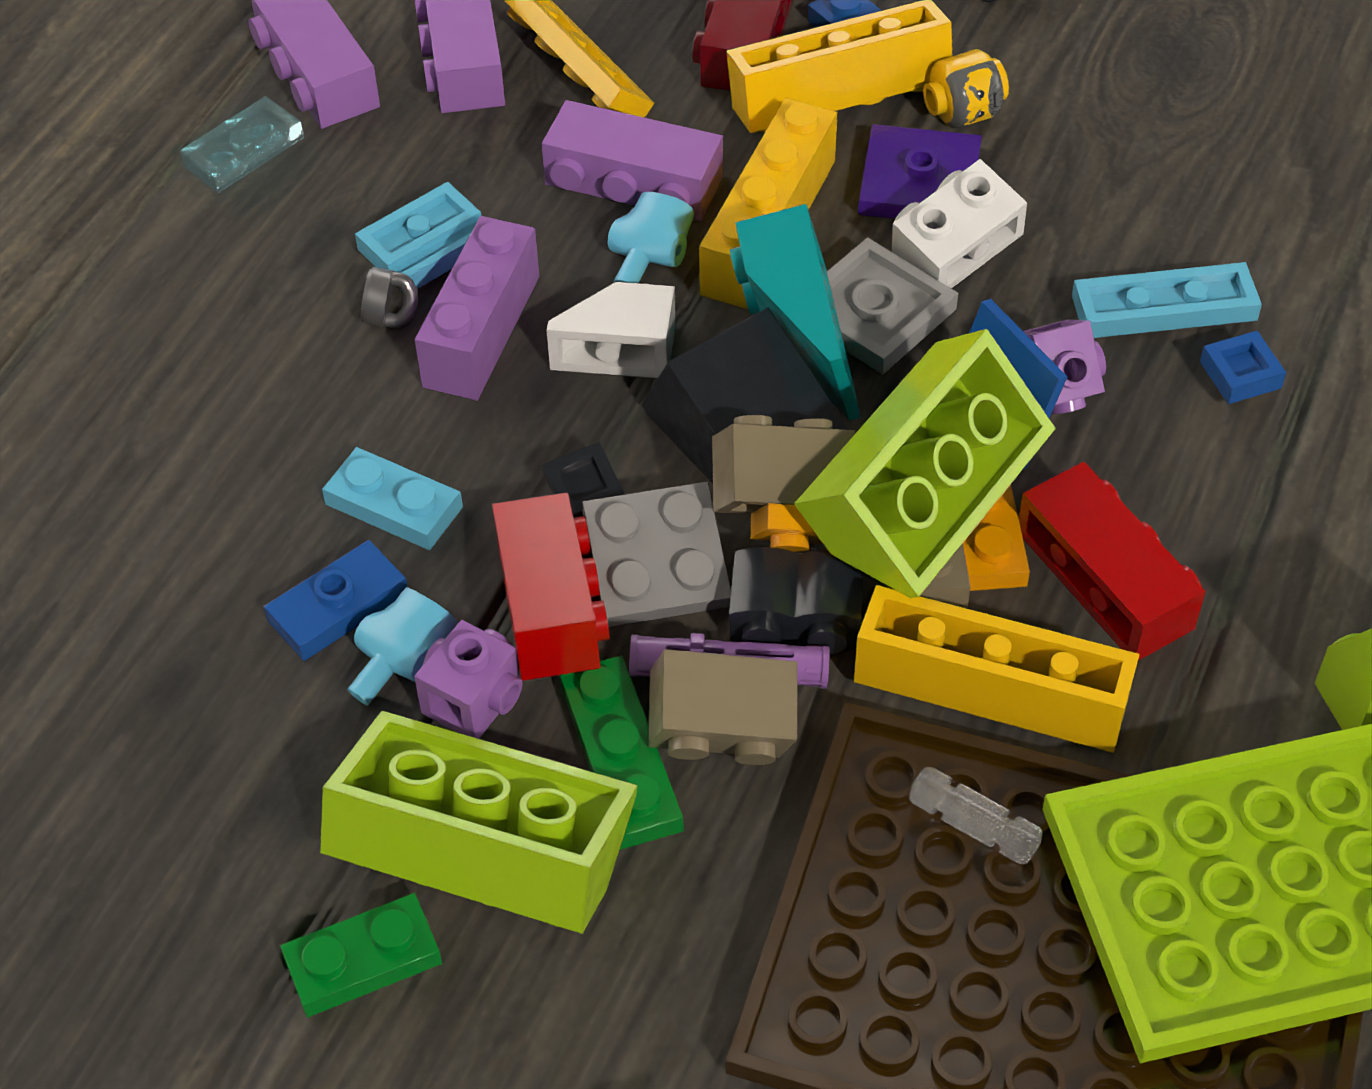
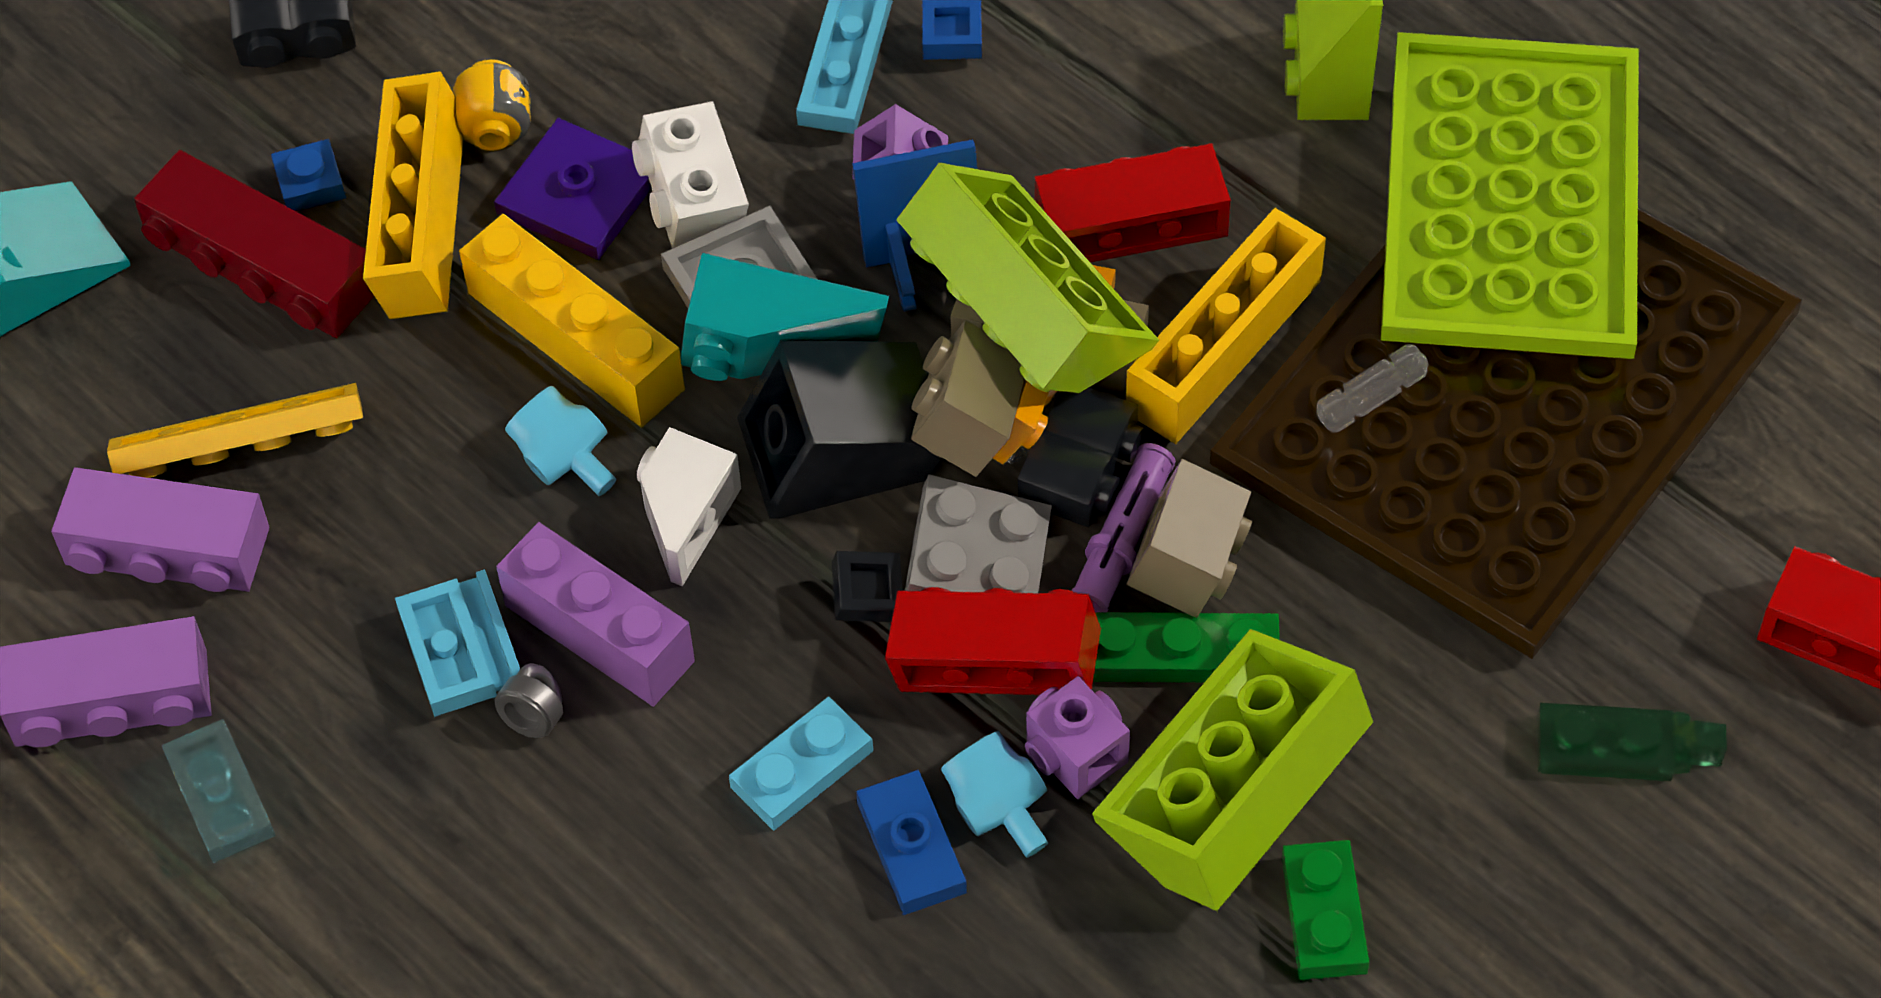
camera: 70 degrees left, 5 degrees up
medium lavender brick [542,100,723,221] -> none

